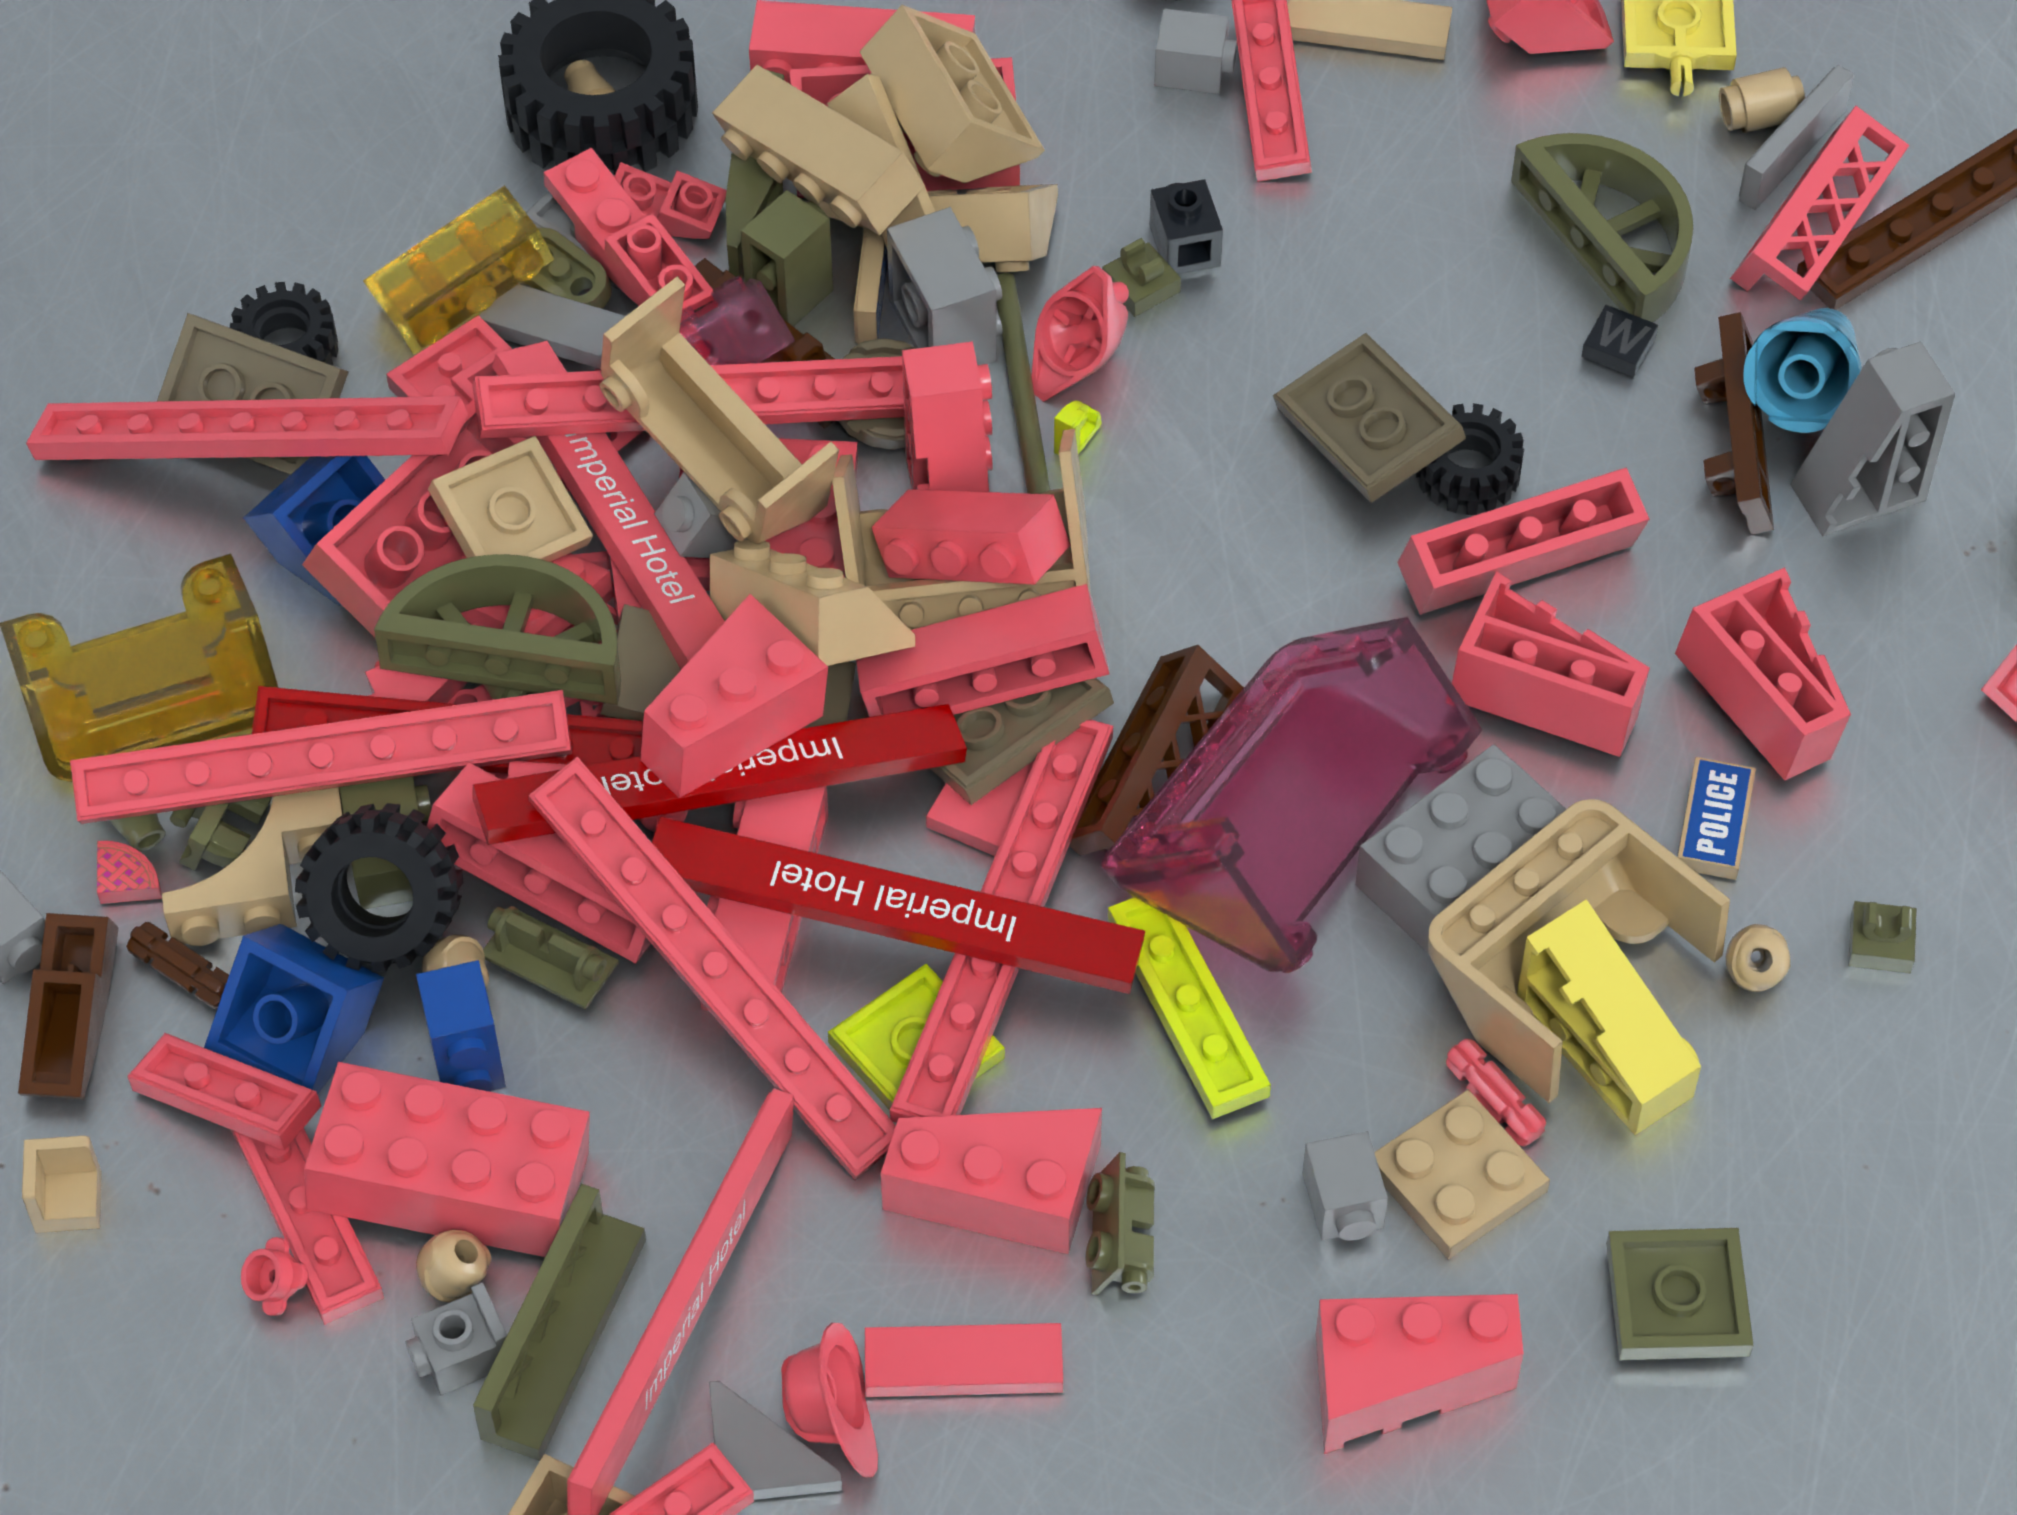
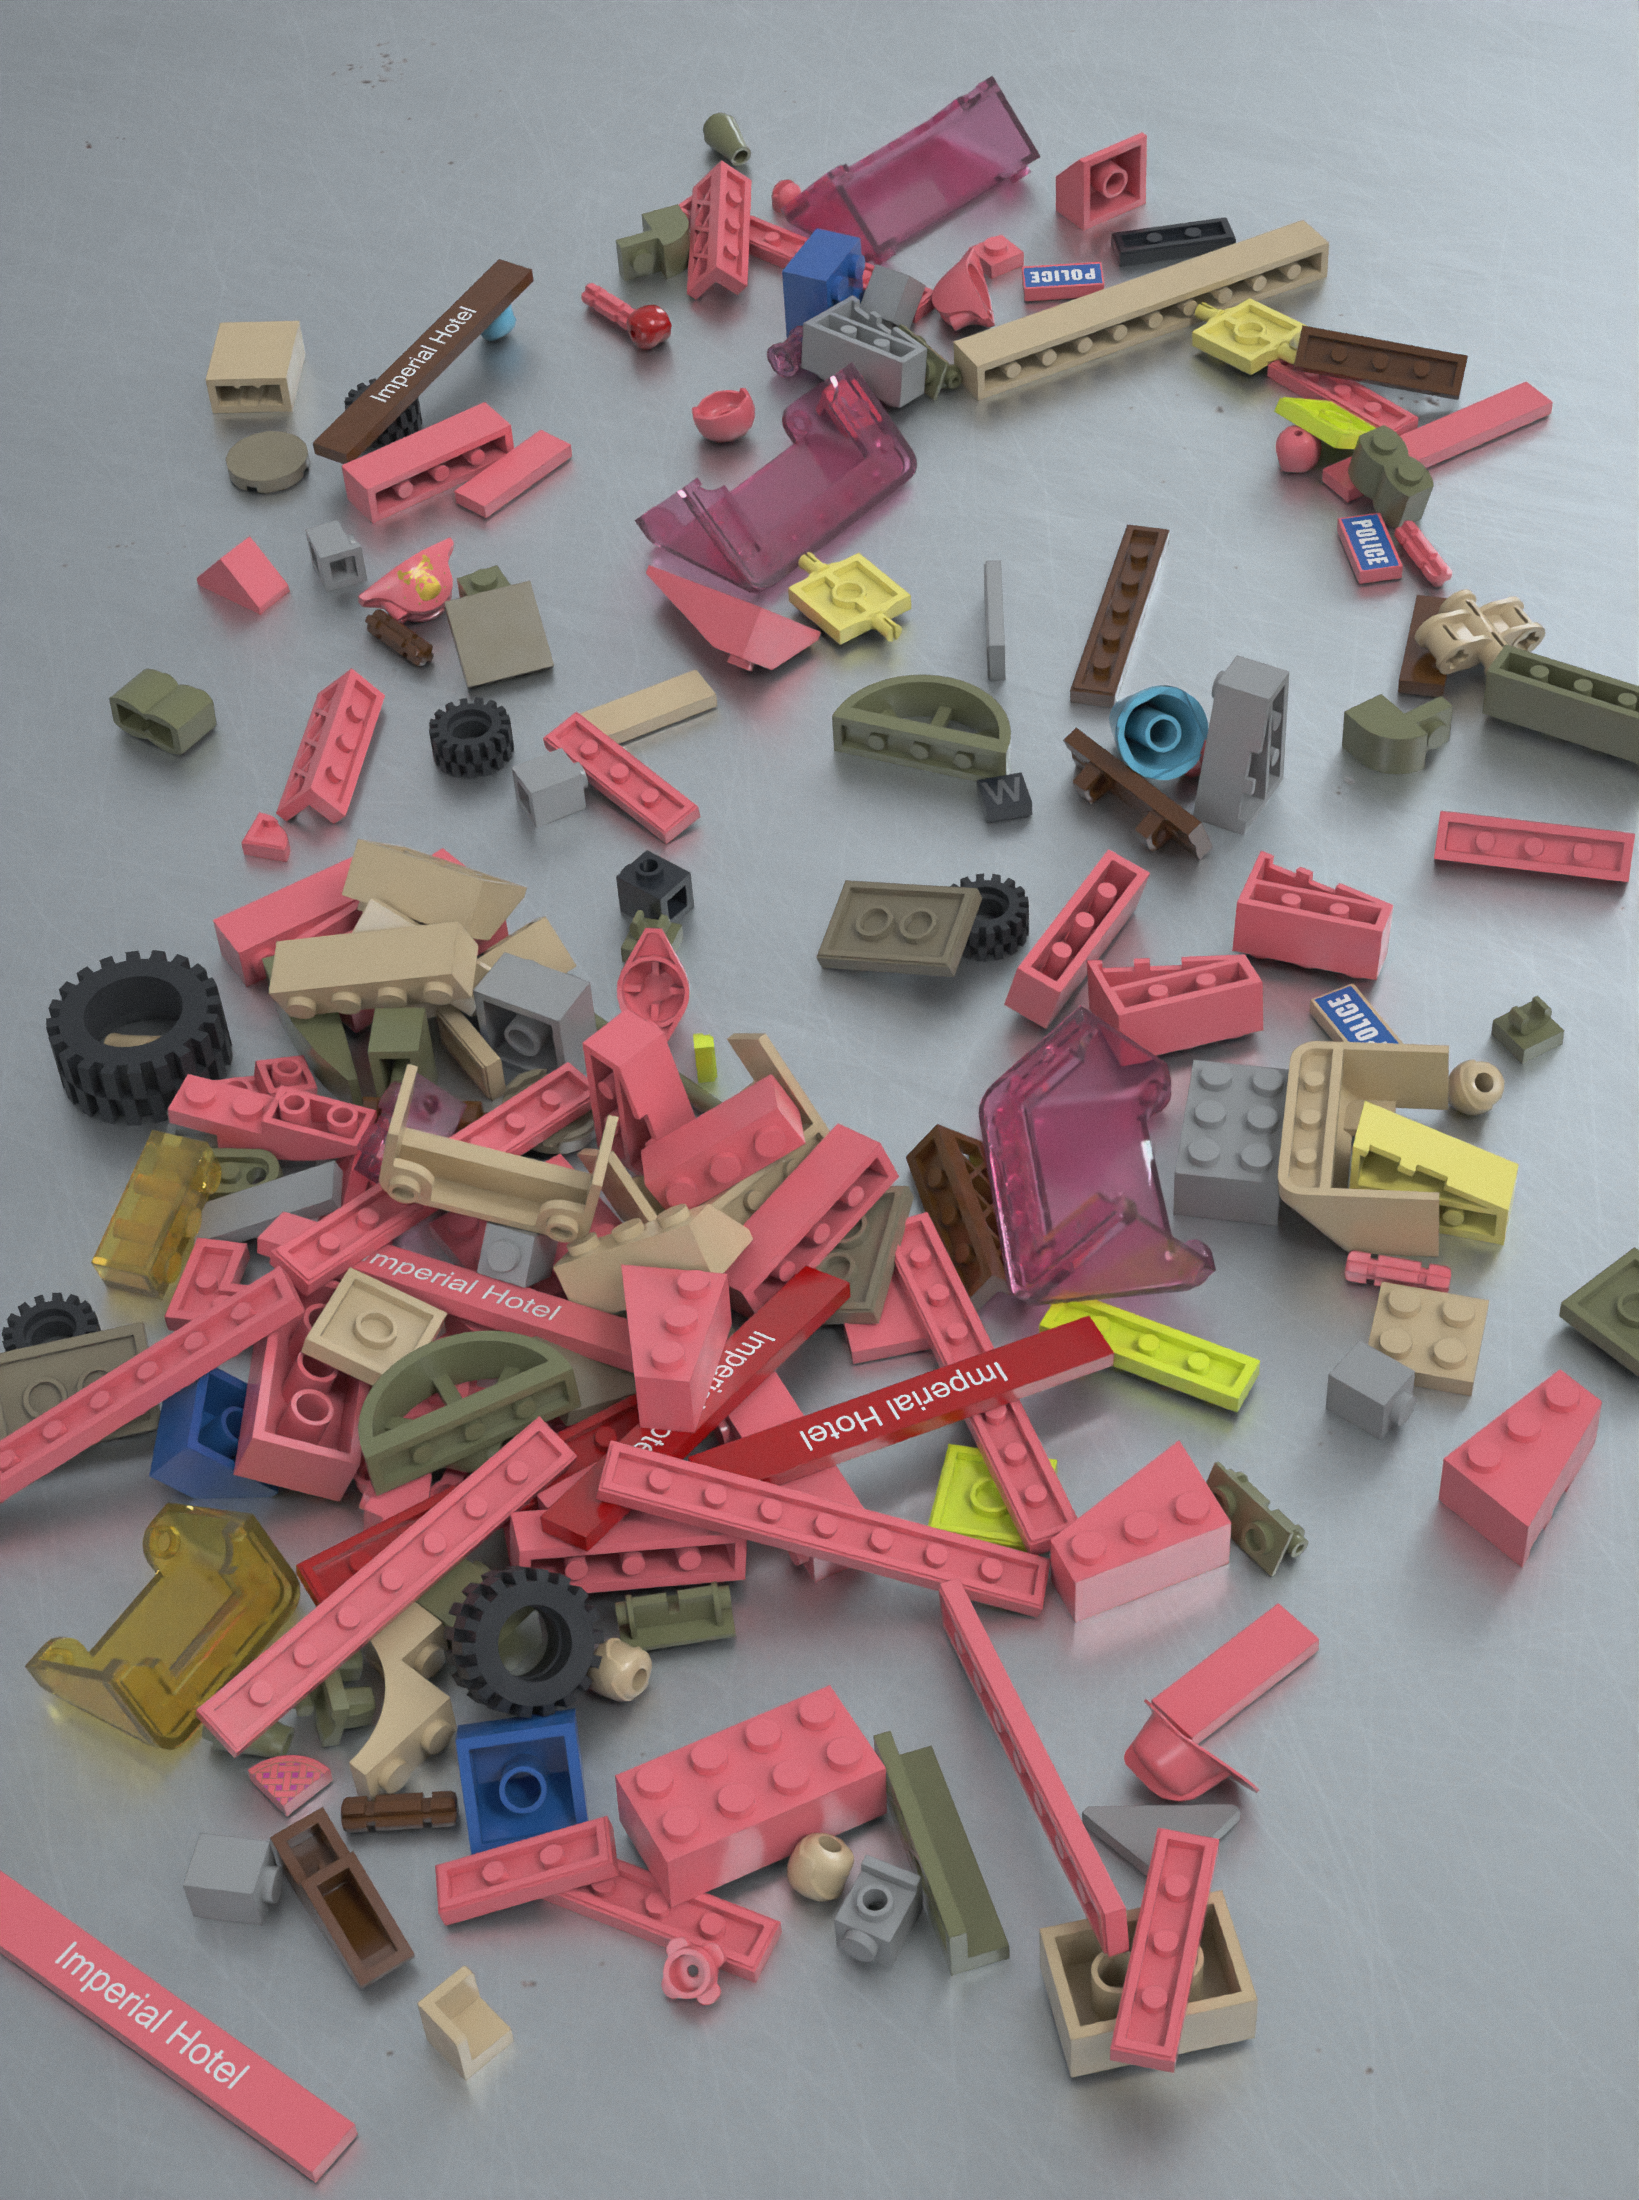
camera: 35 degrees left, 10 degrees down
blue brick [416,960,506,1092] -> none
tan brick [1719,67,1805,133] -> none
coral fence [1730,106,1909,301] -> none

